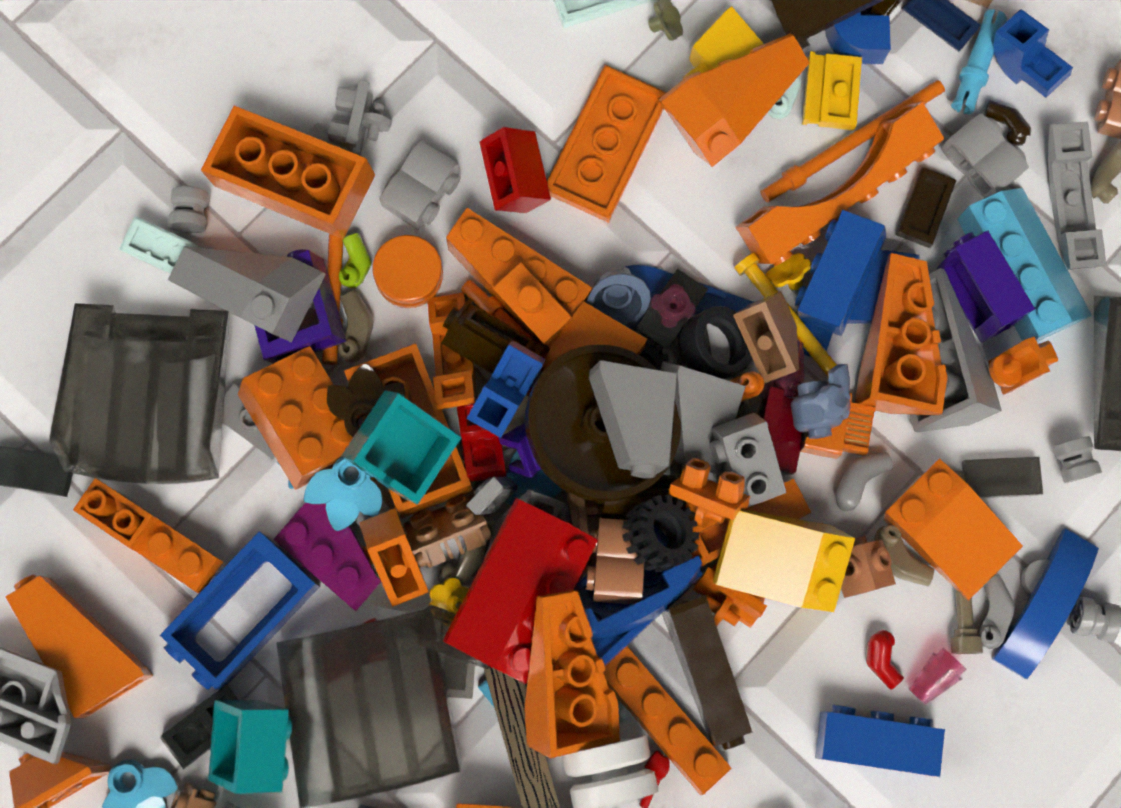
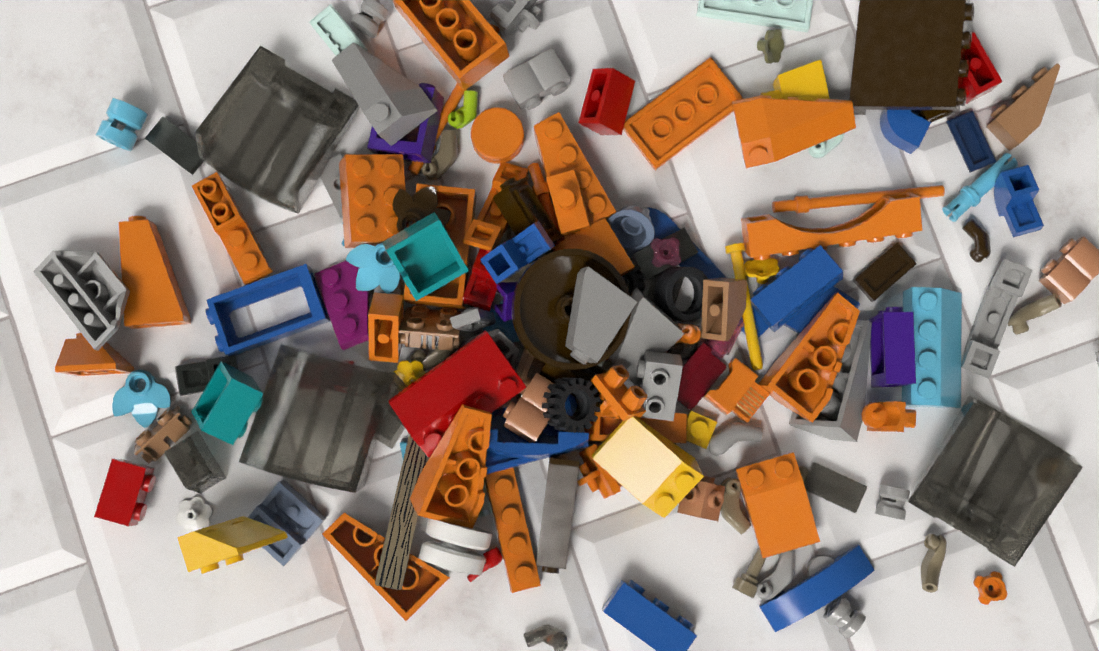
camera: 30 degrees right, 5 degrees up
sand blue head [791,364,851,439] -> none
yellow plate [802,51,862,131] -> none
red arm [866,630,904,690] -> none
clear pink cone [909,648,966,705] -> none
light grey brick [941,113,1029,198] -> none
none -> yellow plate [687,411,717,449]

